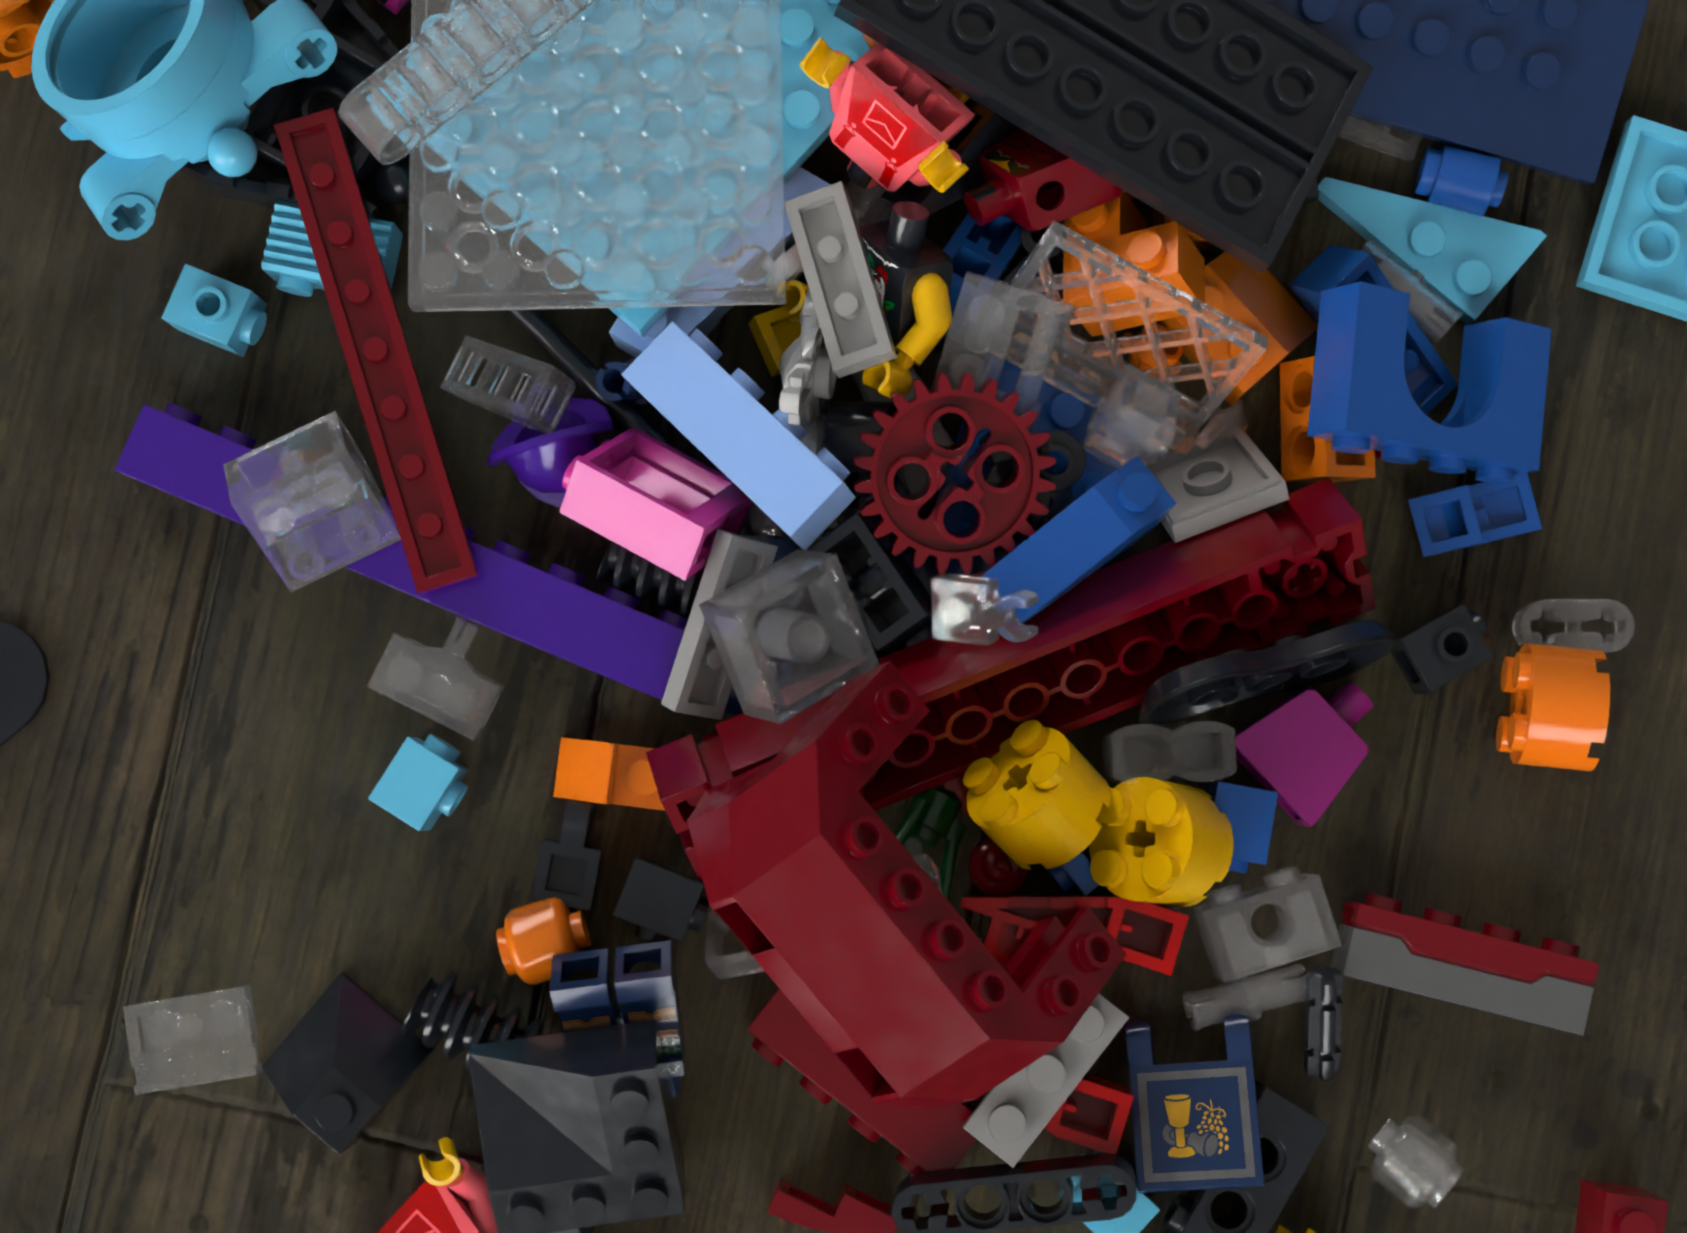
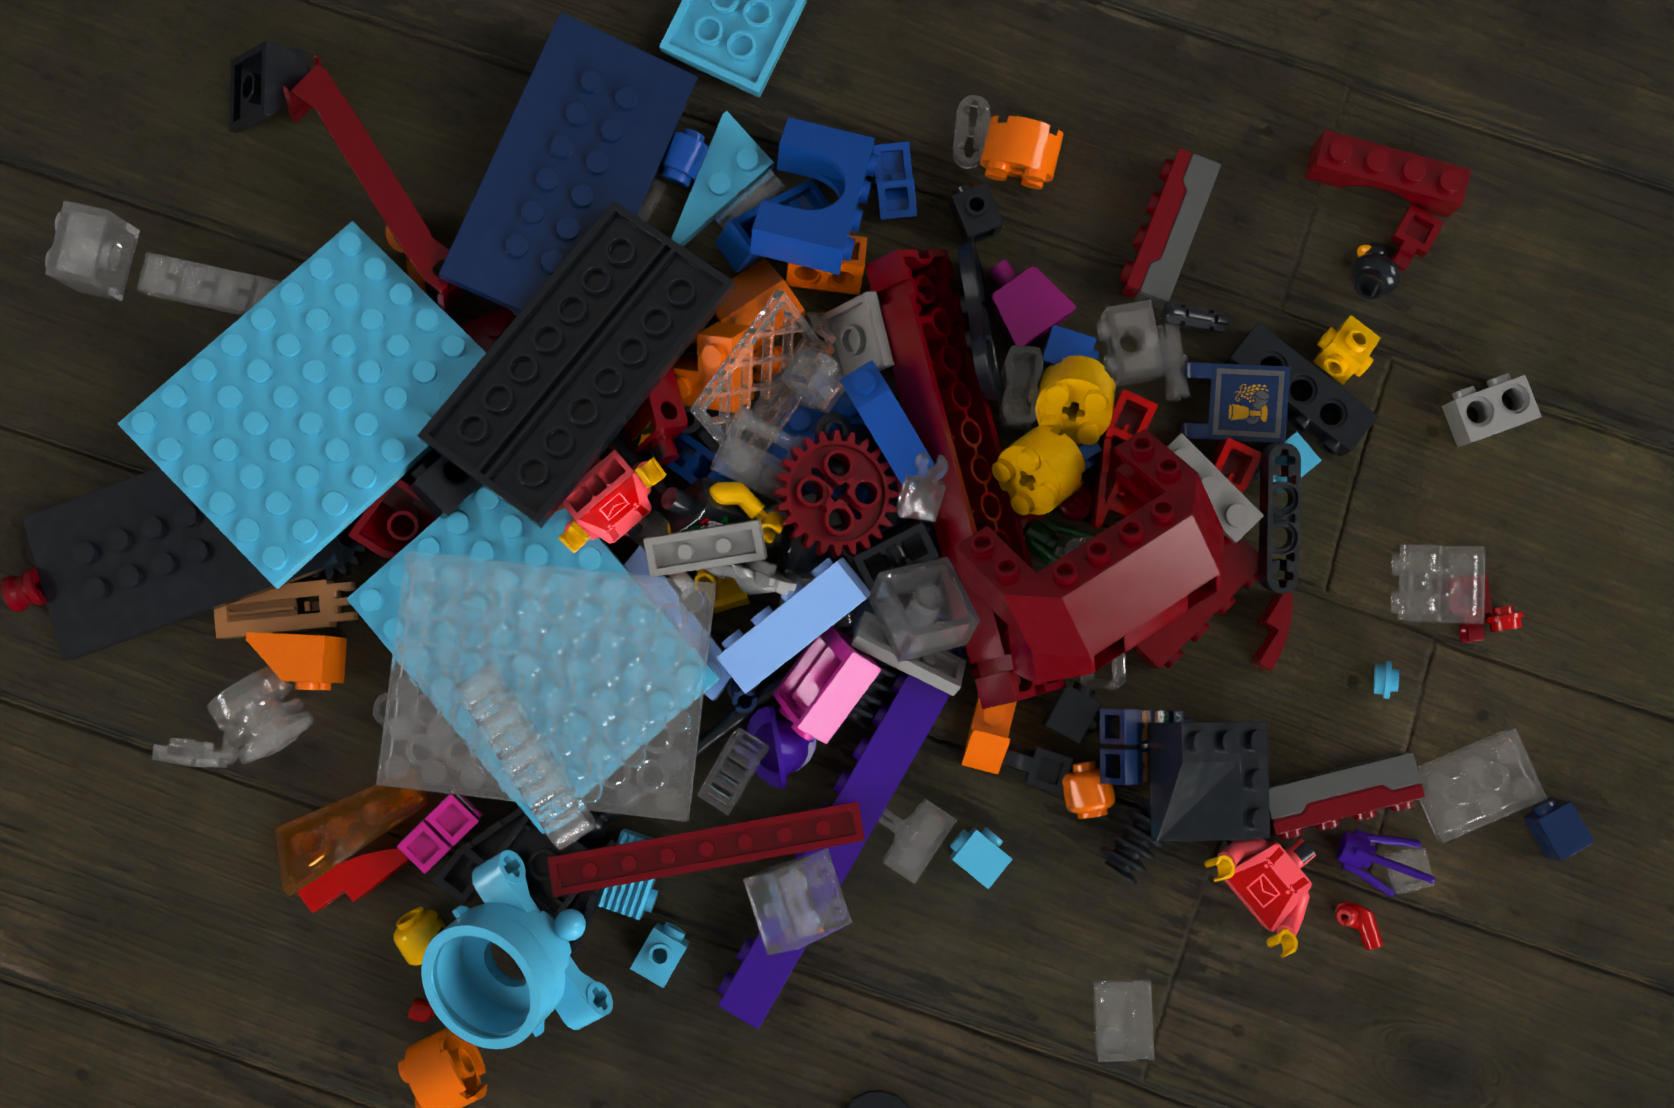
camera: 80 degrees left, 0 degrees up
black slope [262,972,434,1155] -> none
clear head [1367,1115,1465,1209] -> none

